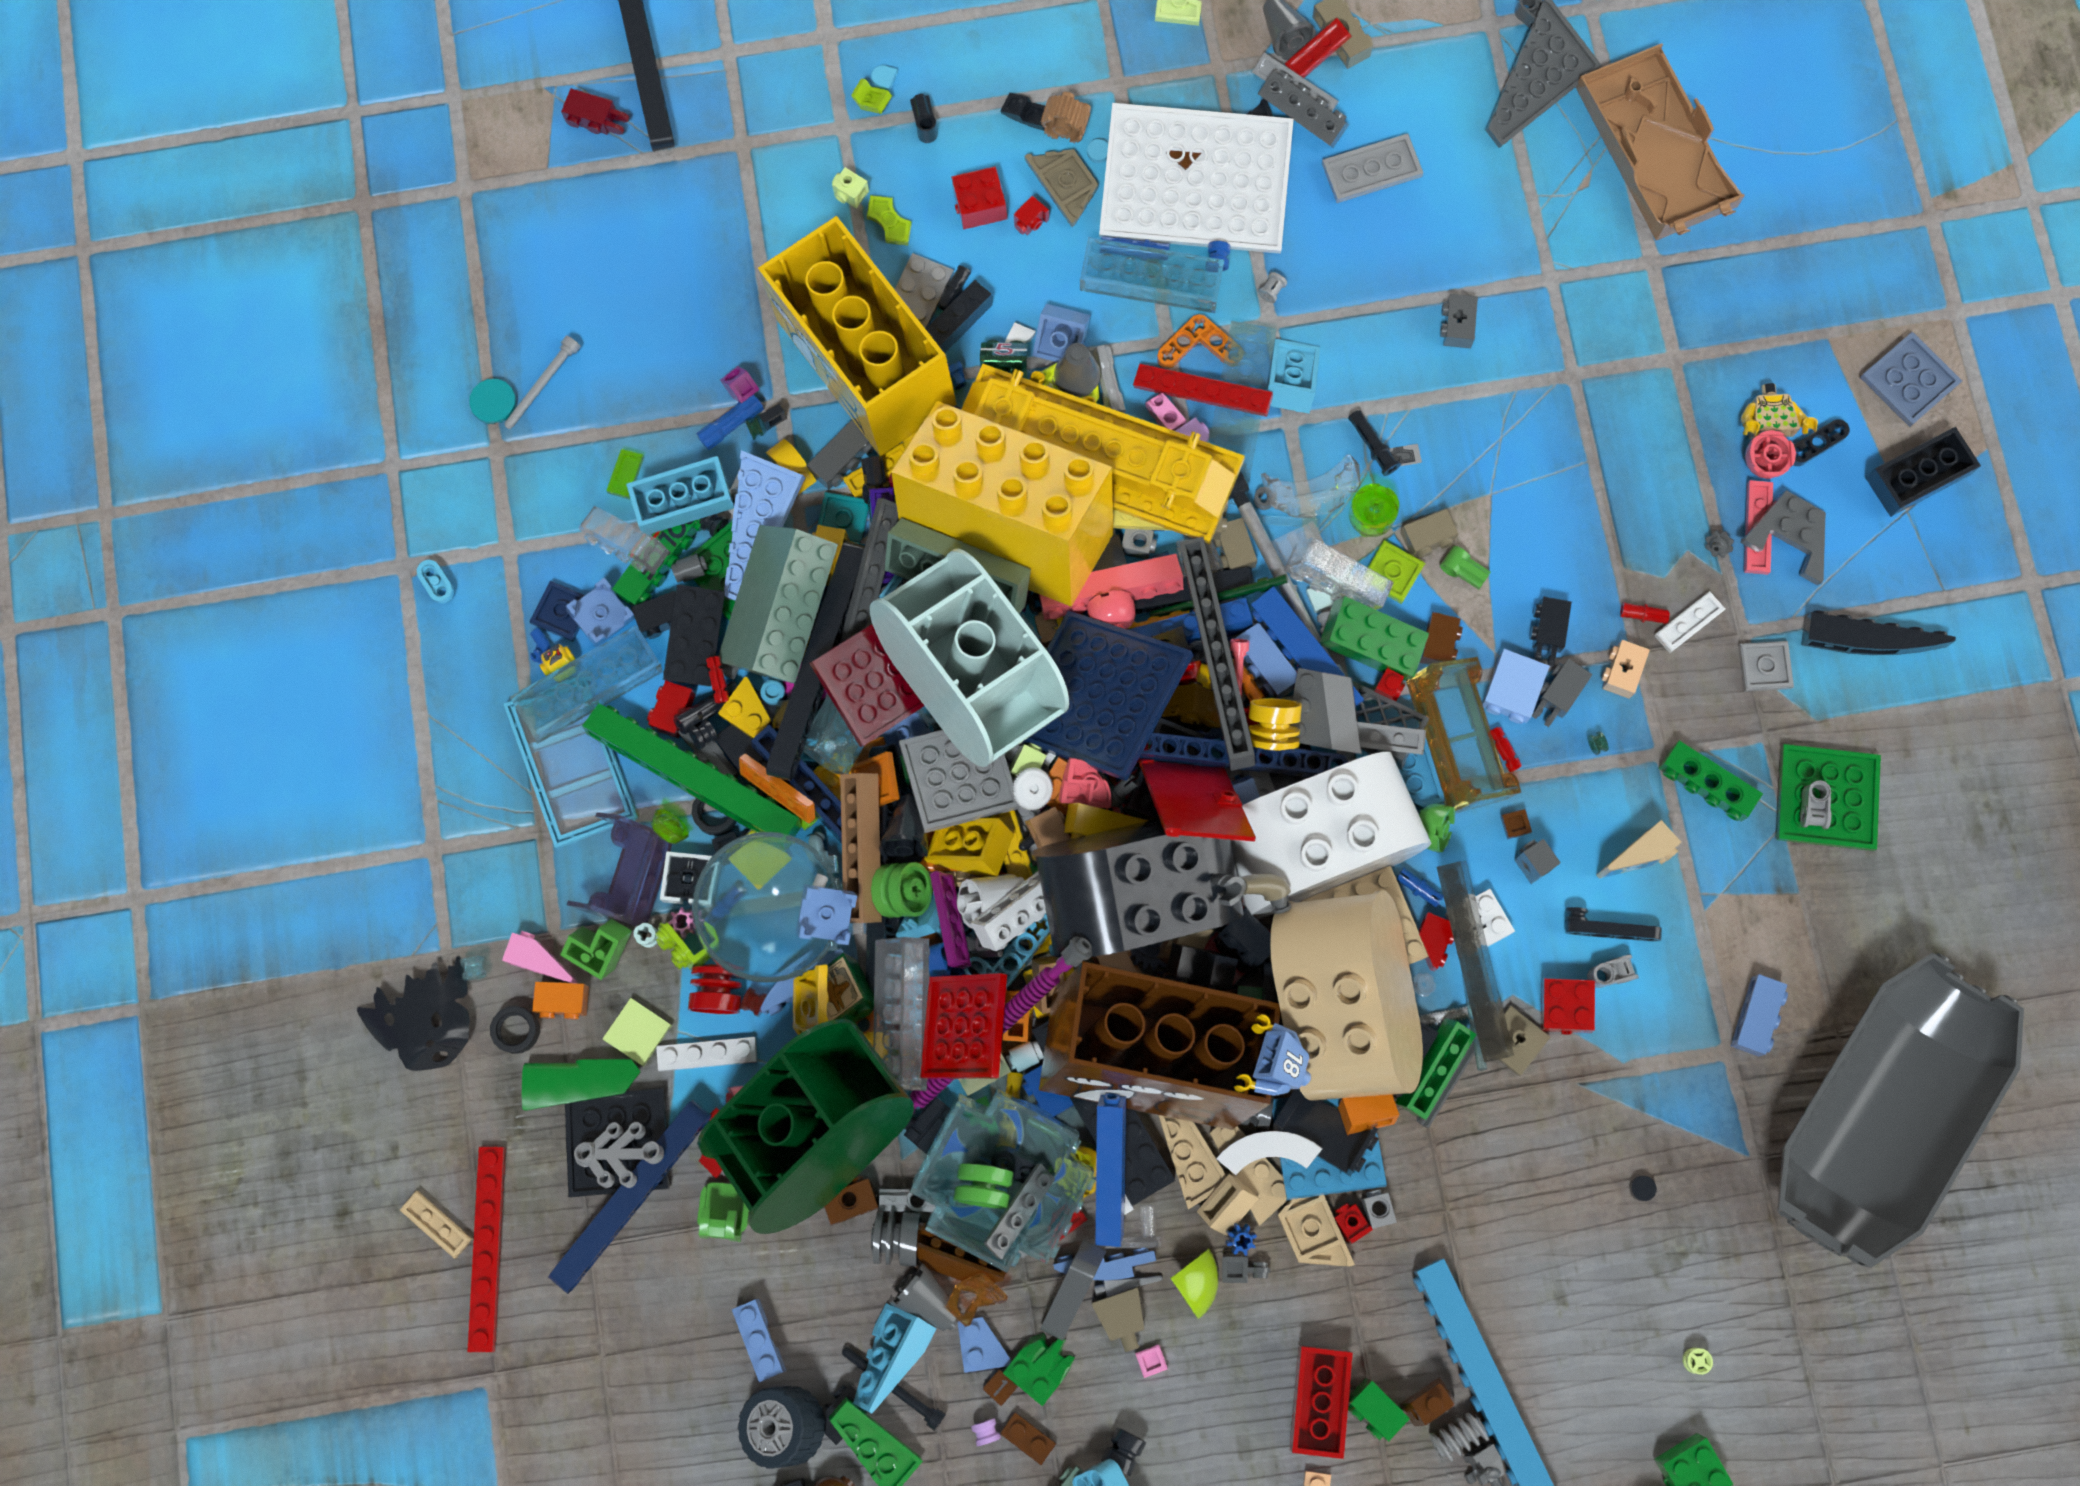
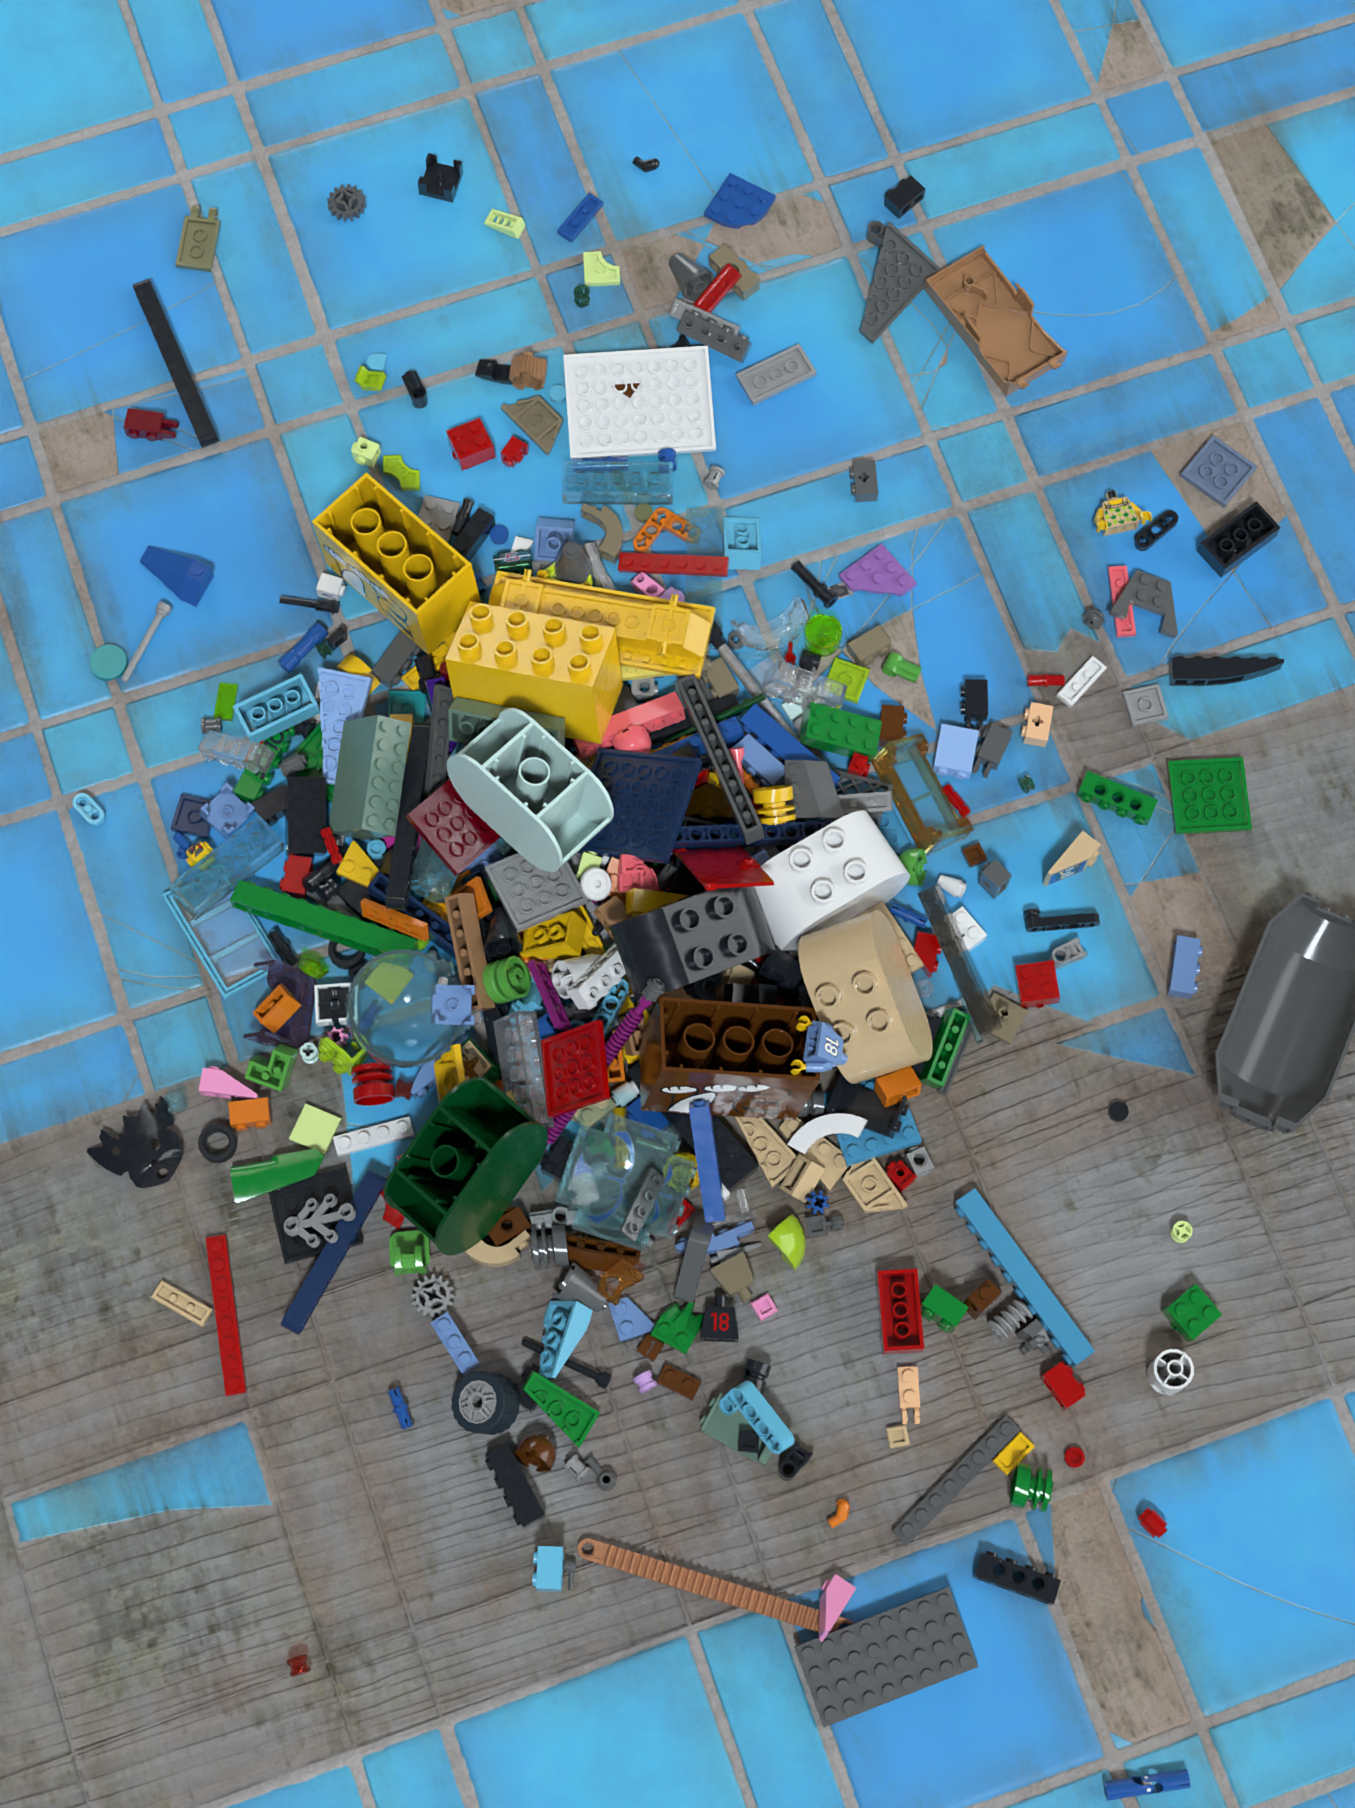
camera: 15 degrees left, 5 degrees down
magenta brick [720,366,760,403] -> none
bright green wheel [953,1164,1014,1209] -> none
black plate [991,1145,1038,1183] -> none
piece [1210,873,1291,914] -> none
coral cylinder [1745,430,1796,479] -> none
light grey piece [1800,781,1831,829] -> none
none -> blue wedge [140,546,214,607]
none -> dark grey bush [201,717,222,734]
none -> orange slope [253,983,301,1034]
none -> black pin [267,930,299,968]
none -> black pin [279,596,340,615]
none -> white brick [316,573,346,602]
none -> blue pin [387,1387,414,1430]
none -> light grey gear [411,1274,455,1319]
none -> tan arch [464,1230,530,1267]
none -> blue tile [490,525,509,545]
none -> clear green bush [574,284,590,308]
none -> dark tan arch [581,503,623,564]
none -> olive tile [635,503,653,523]
none -> black torso [700,1295,739,1343]
none -> red hand [783,642,796,667]
none -> black piece [795,650,822,689]
none -> medium lavender plate [839,543,917,597]
none -> white cone [937,875,967,898]

